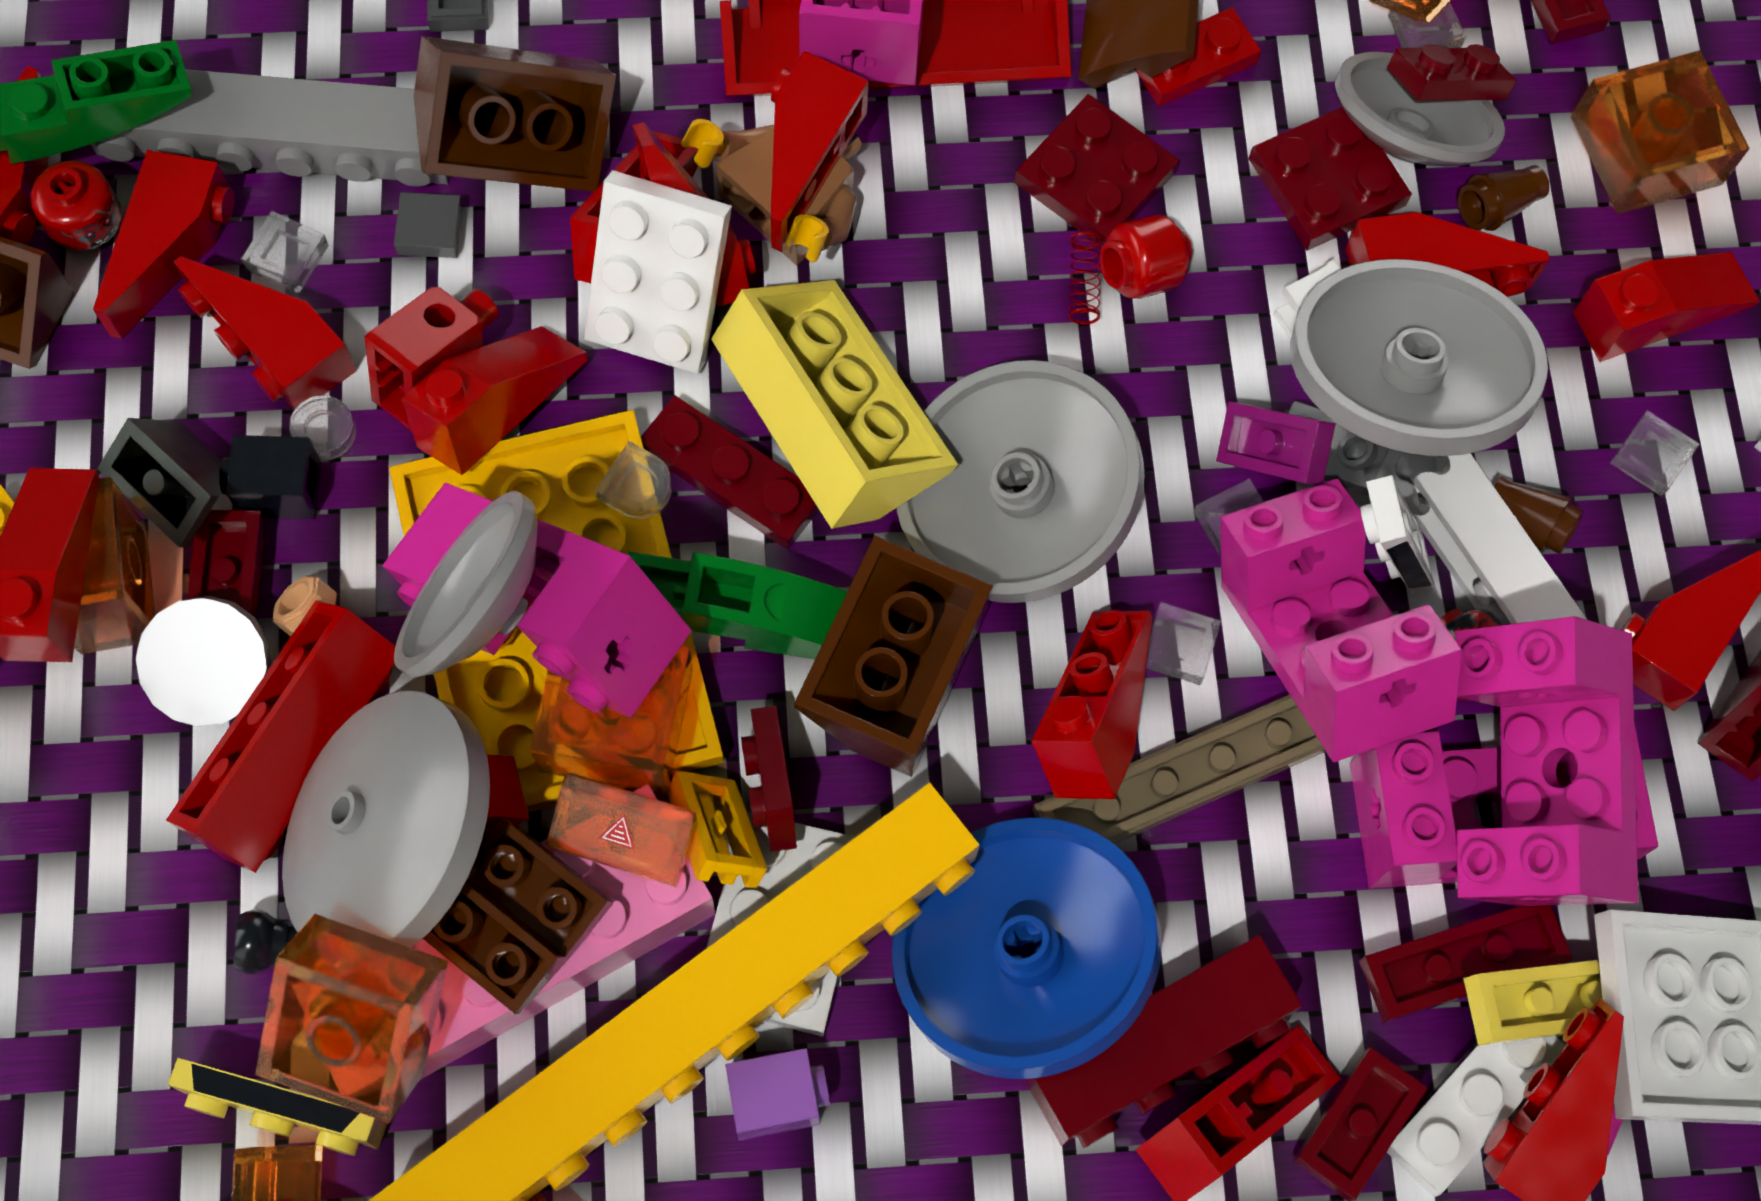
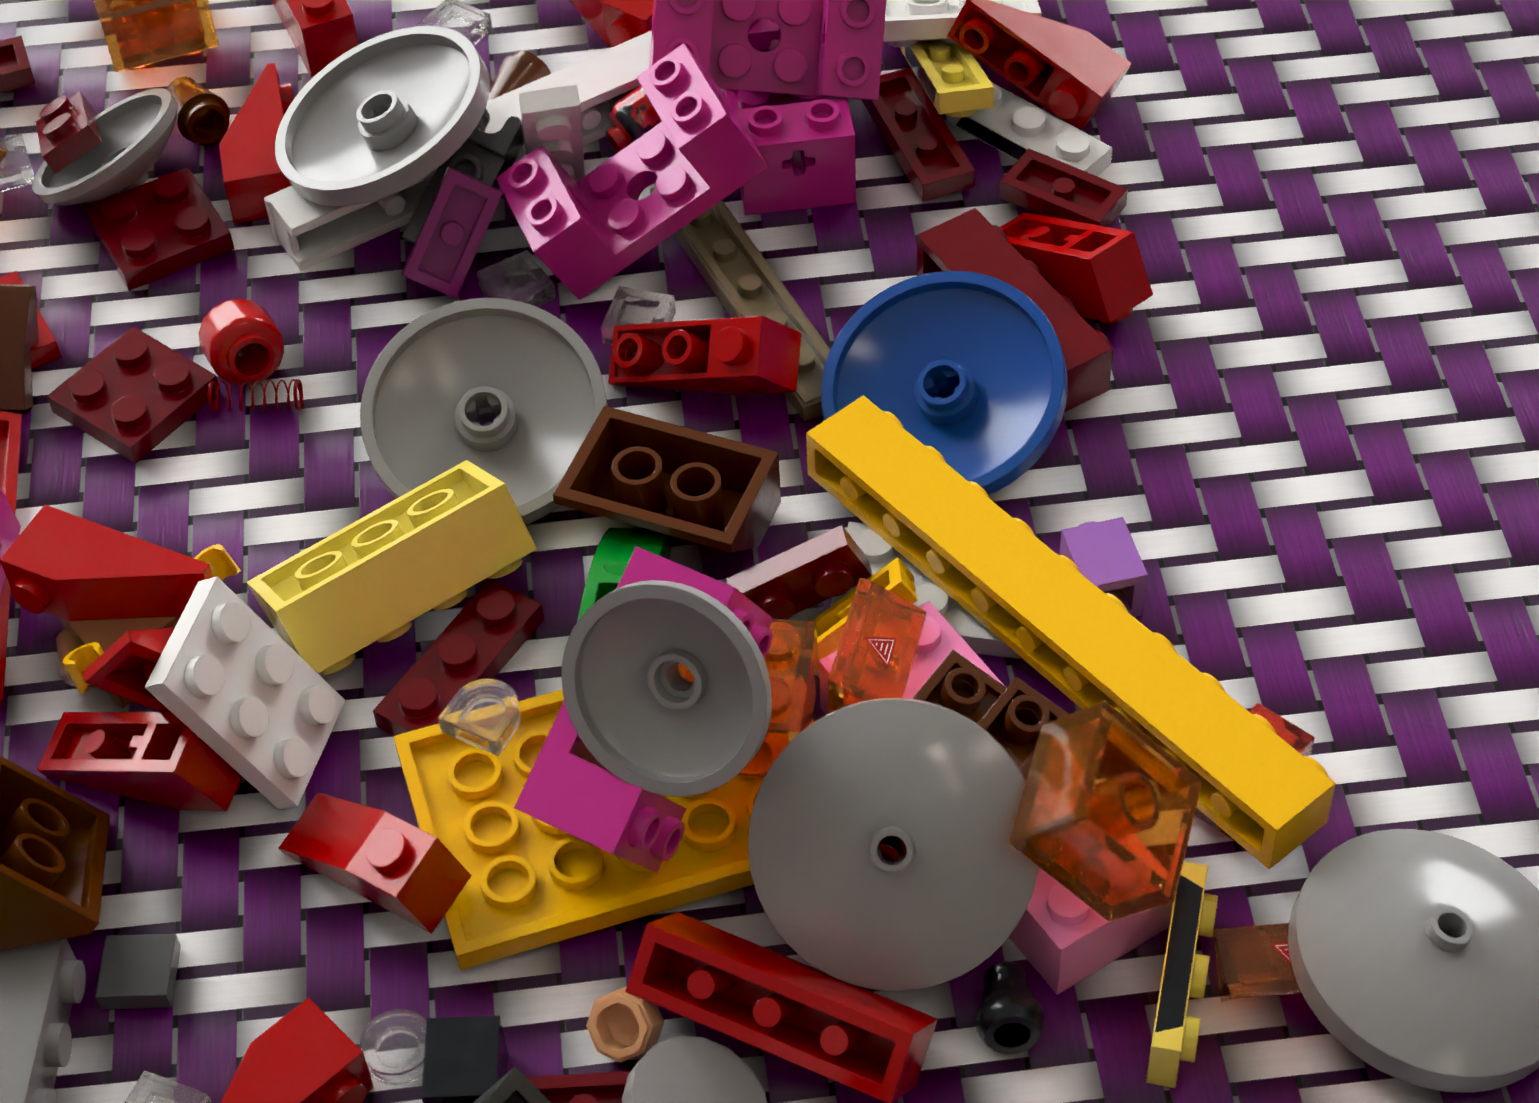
camera: 85 degrees left, 20 degrees down
red torso [364,287,499,432] -> none

